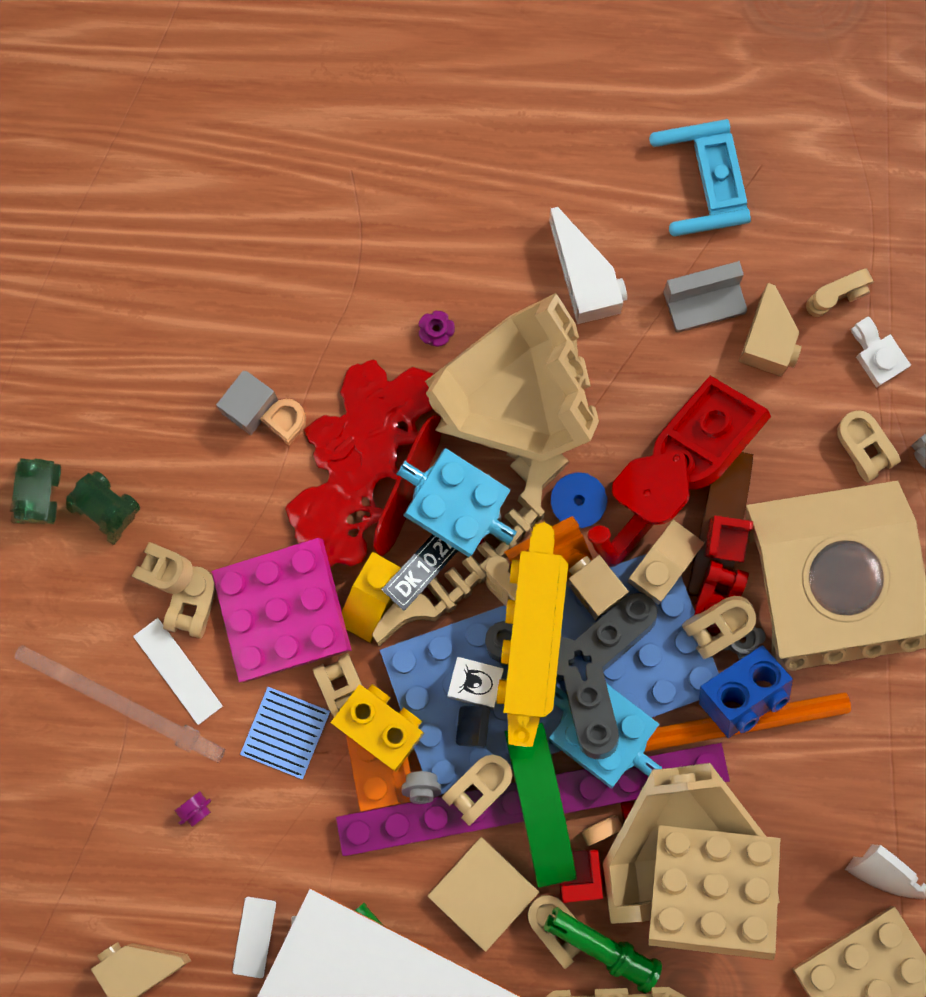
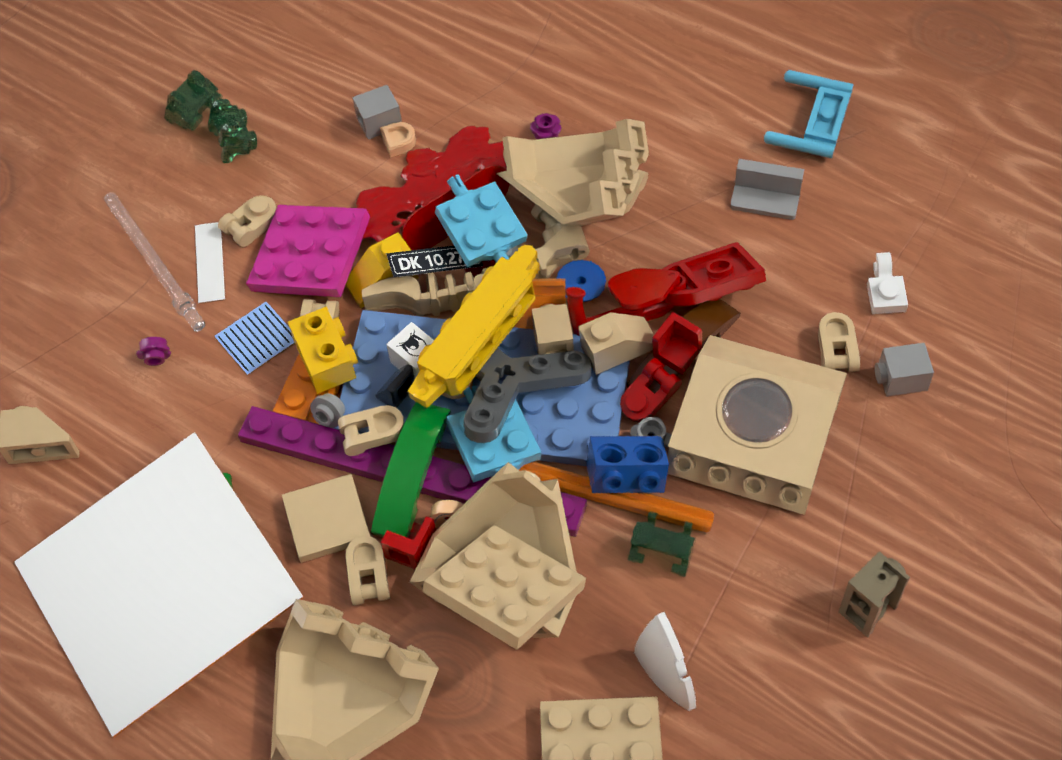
camera: 30 degrees right, 20 degrees down
tan plate [132,542,193,594] -> none
white sticker [232,897,276,978] -> none
green pin [544,907,662,994] -> none
white slope [549,207,627,324] -> none
tan plate [682,596,756,659] -> none
tan slope [739,283,802,376] -> none
tan plate [806,268,874,317] -> none
none -> clear green piece [628,511,696,577]

